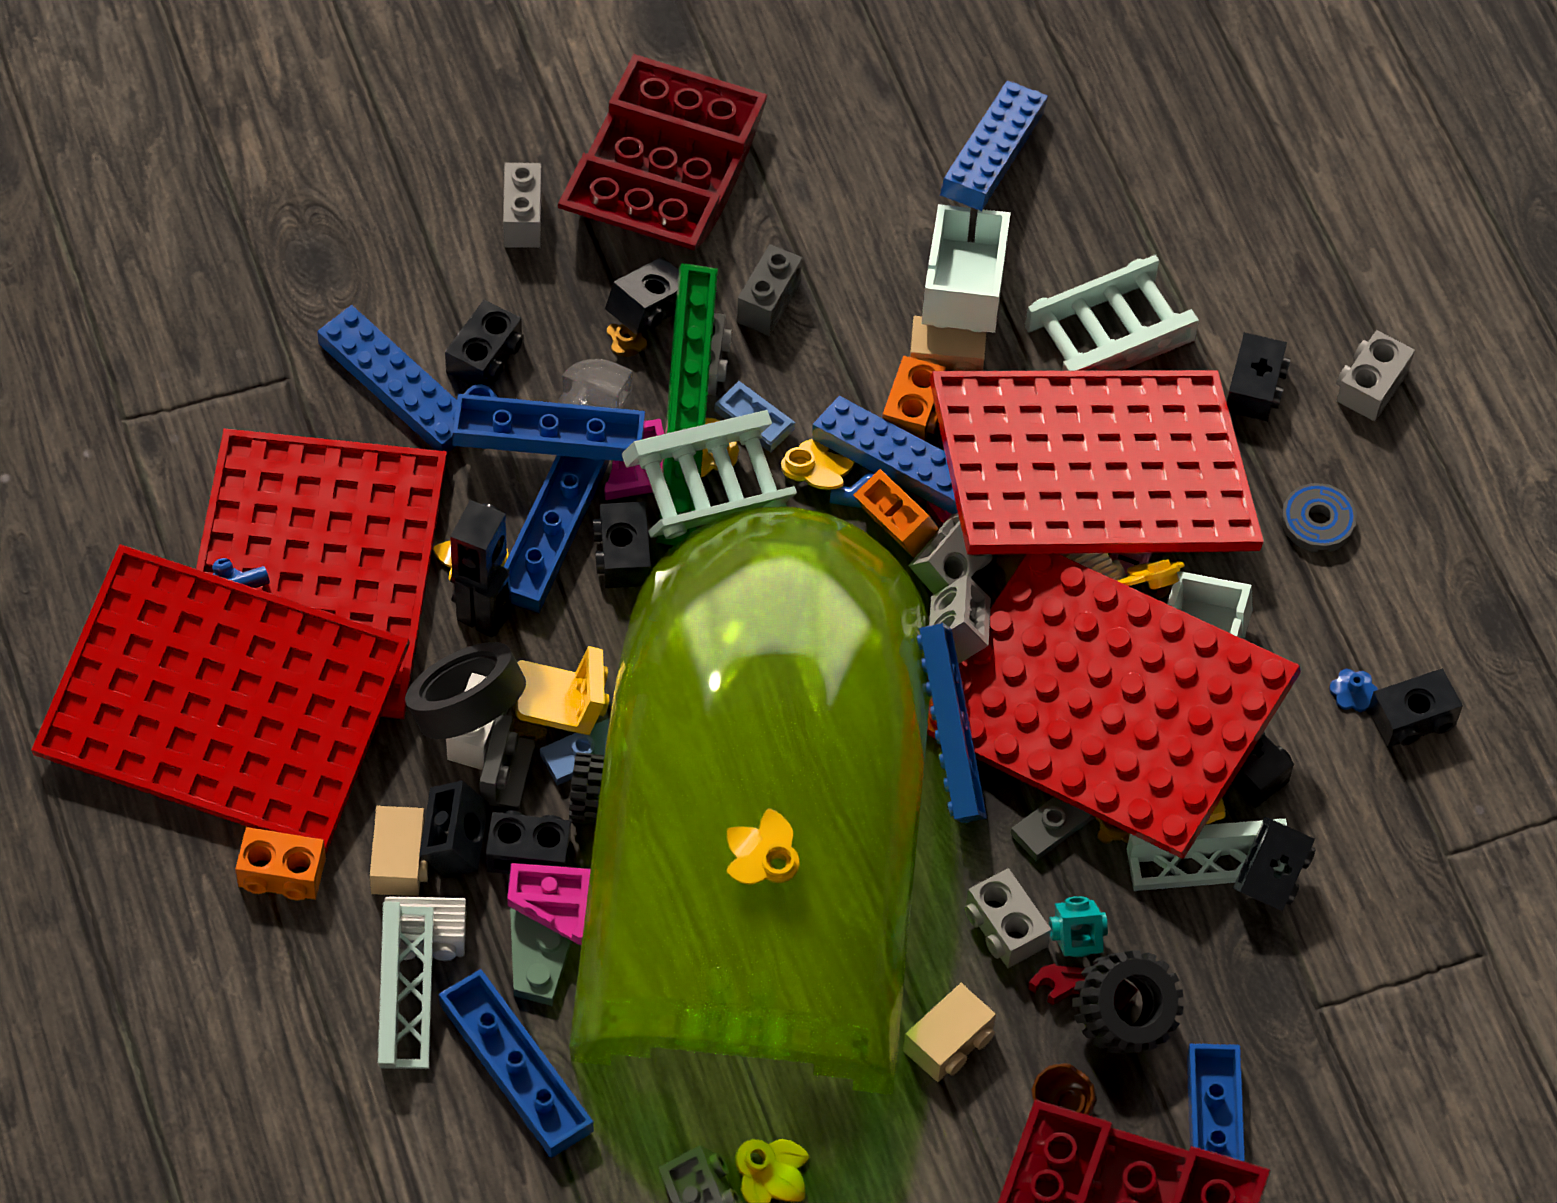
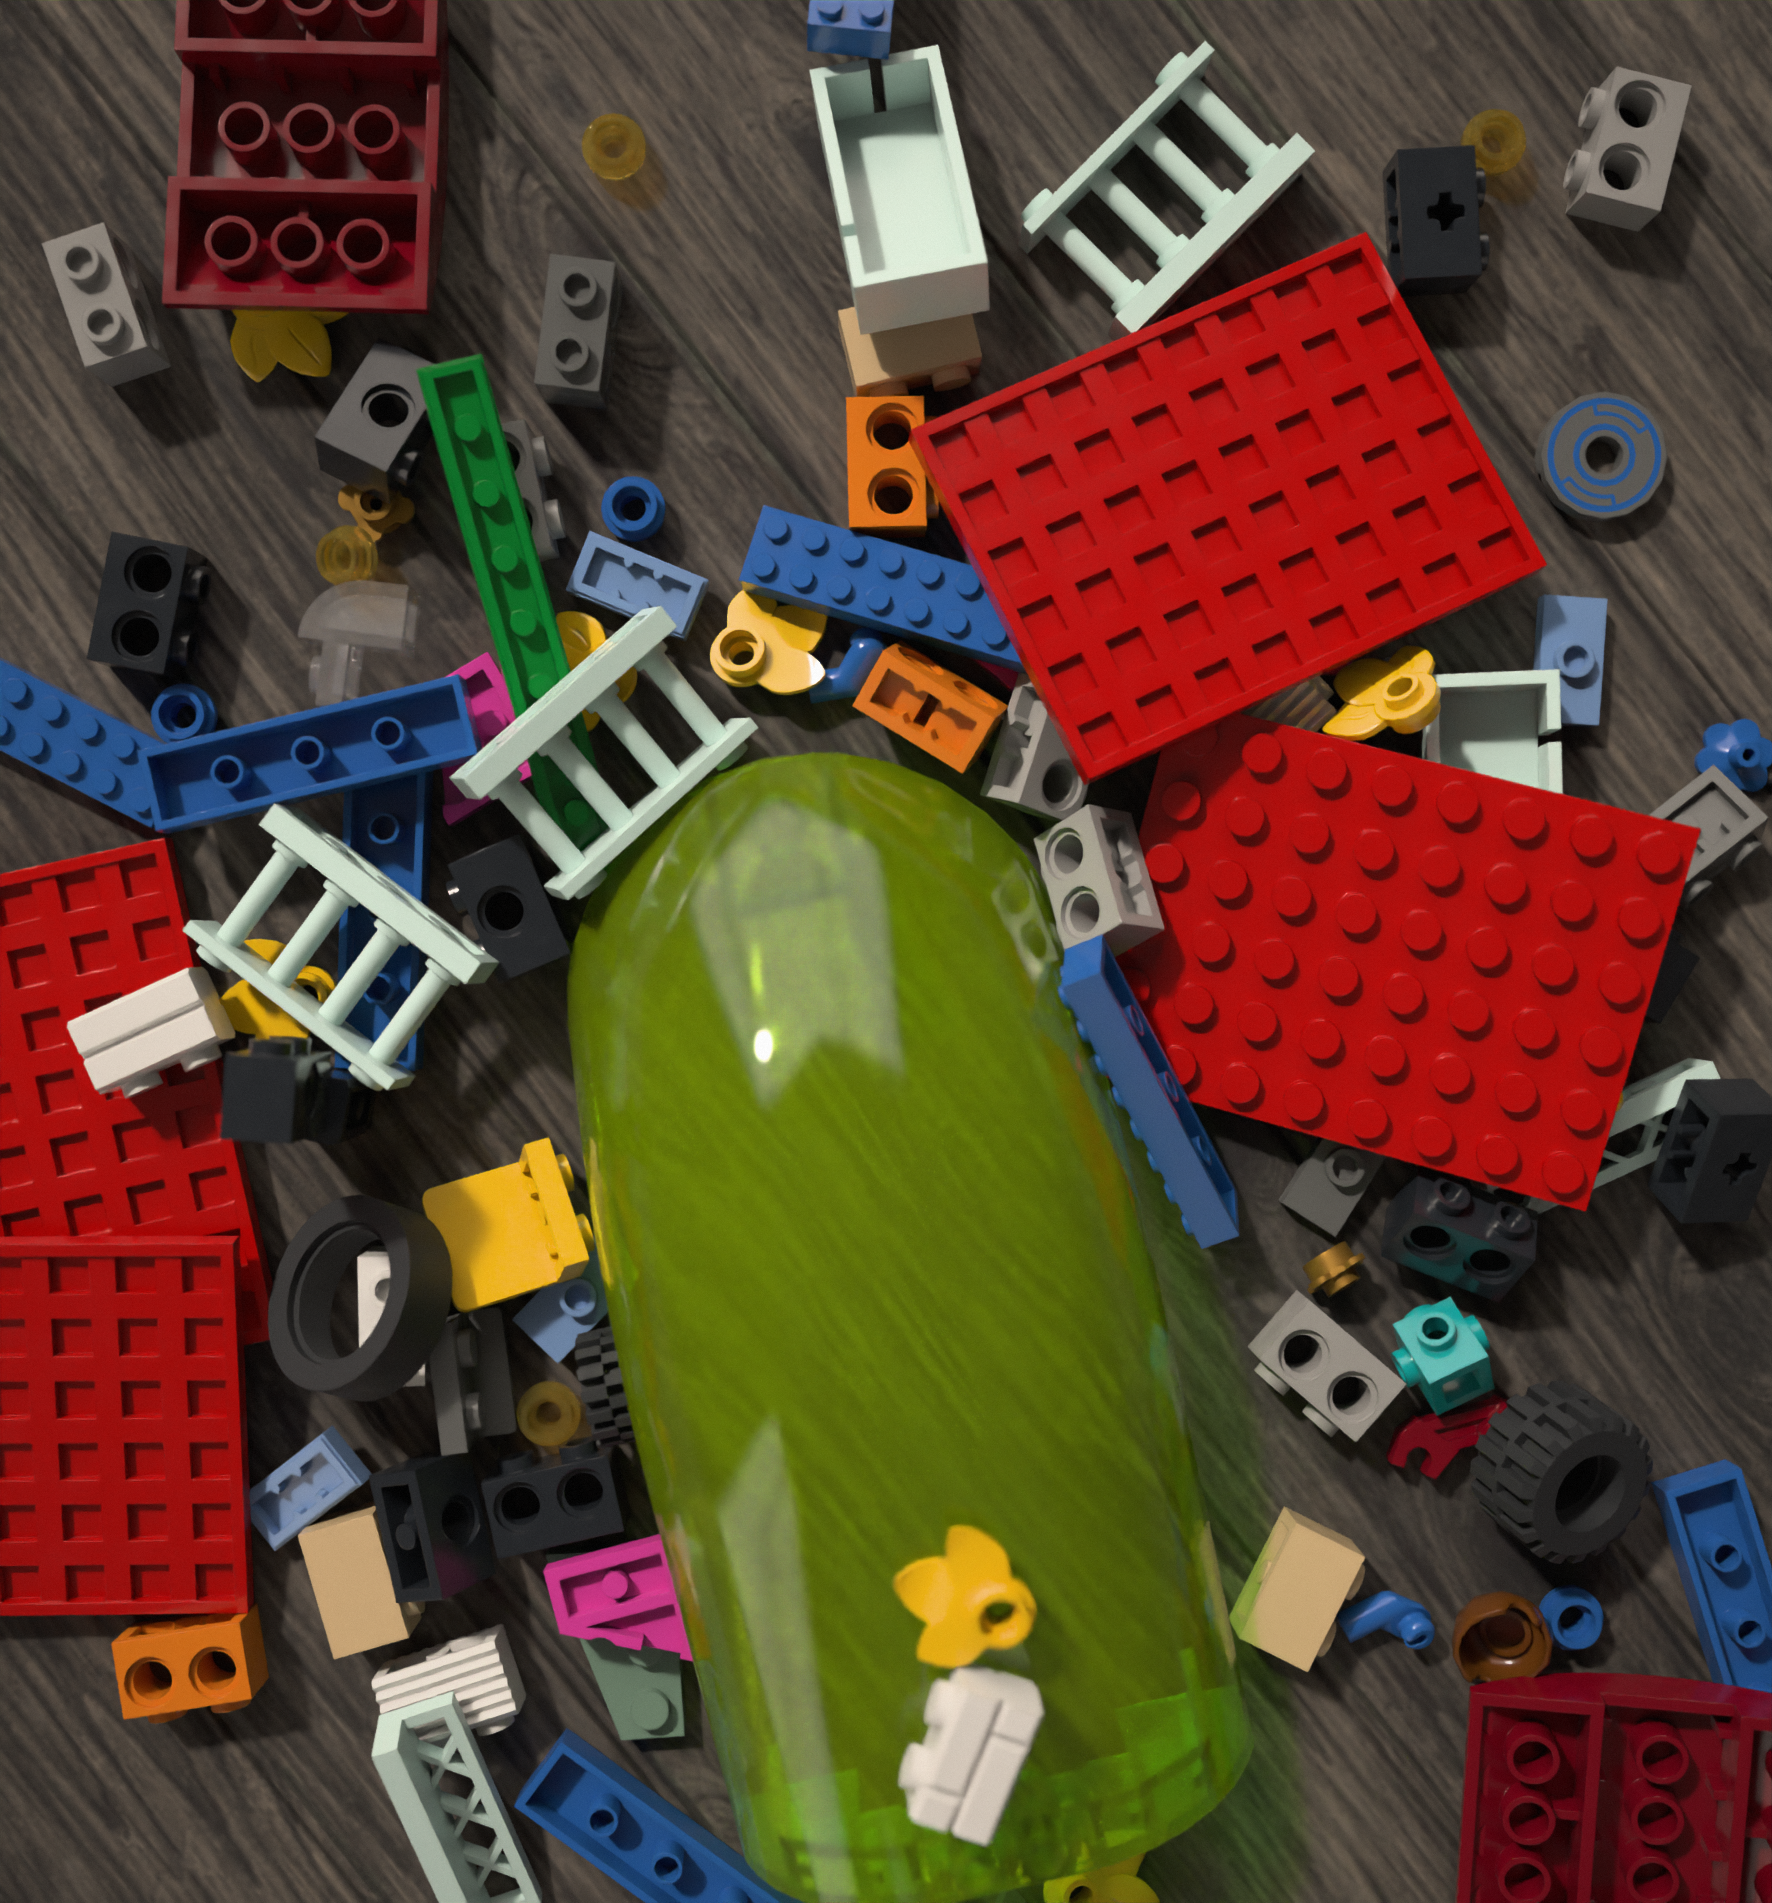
camera: 15 degrees left, 30 degrees up
none -> white brick [67,967,235,1099]
none -> light aqua fence [182,804,499,1091]
none -> yellow plate [230,310,350,382]
none -> medium blue plate [250,1425,371,1551]
none -> clear yellow plate [316,525,378,590]
none -> clear yellow plate [517,1381,581,1446]
none -> clear yellow plate [582,113,646,181]
none -> blue plate [601,476,666,542]
none -> white brick [899,1662,1044,1846]
none -> pearl gold plate [1302,1241,1366,1298]
none -> blue arm [1336,1591,1435,1649]
none -> black brick [1380,1165,1538,1303]
none -> clear yellow plate [1460,109,1526,176]
none -> medium blue plate [1533,595,1608,727]
none -> blue plate [1539,1585,1603,1651]
none -> bracket [1648,765,1769,910]

